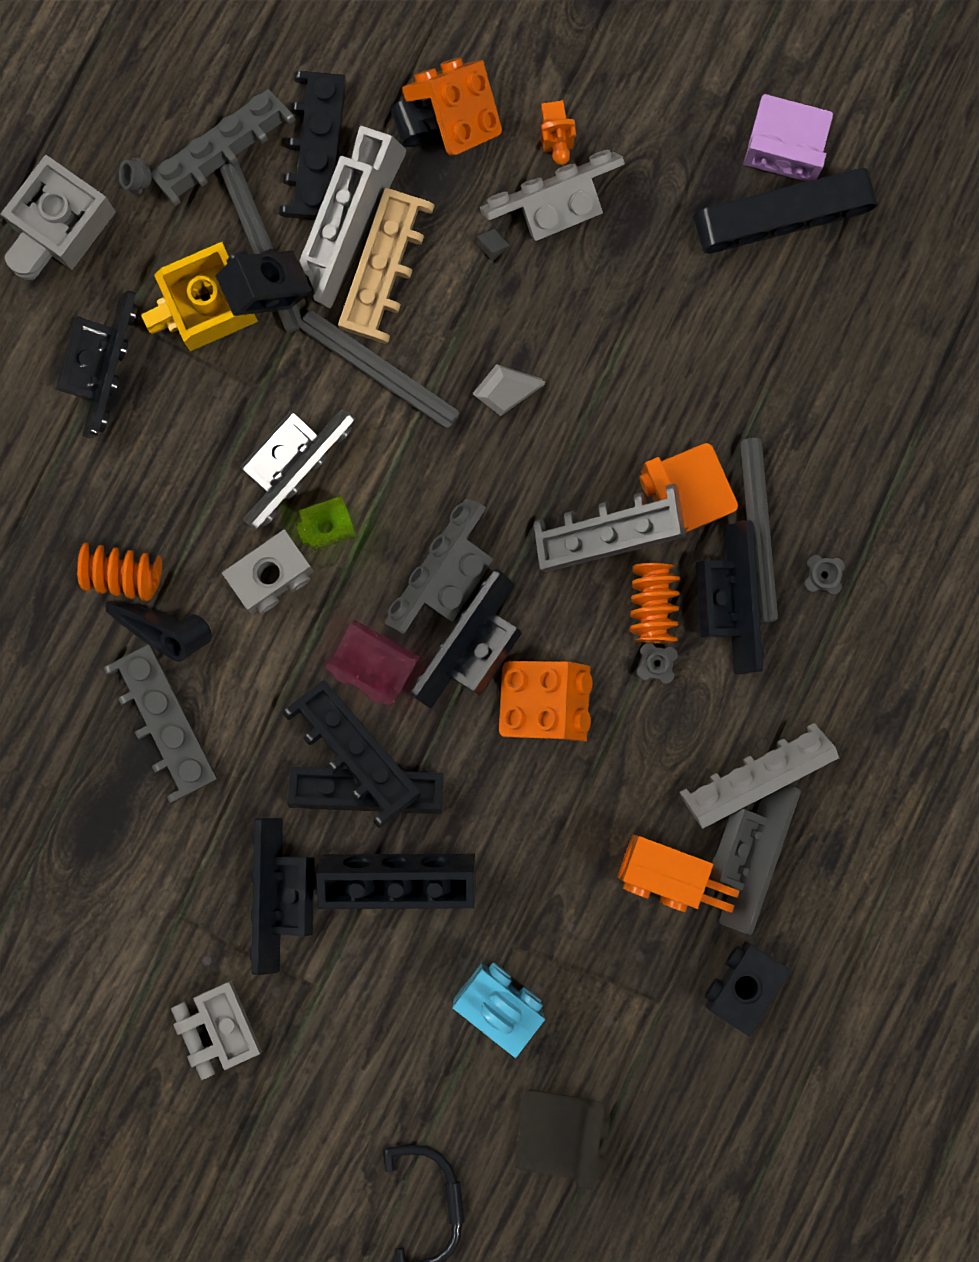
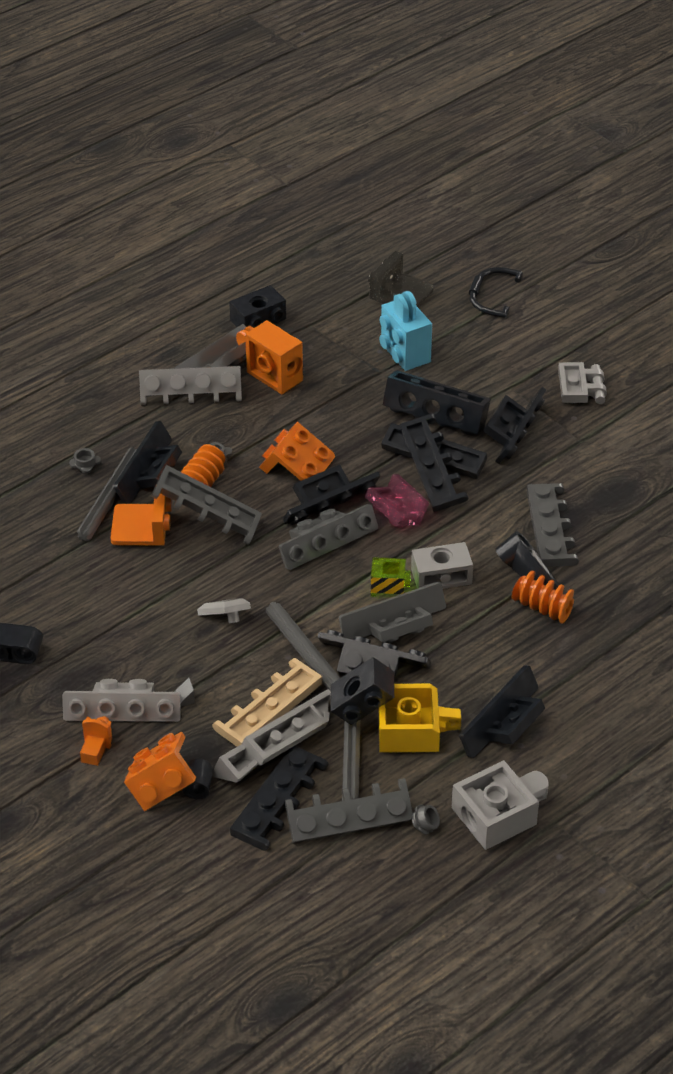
camera: 155 degrees left, 40 degrees down
none -> black bracket [317,630,431,681]

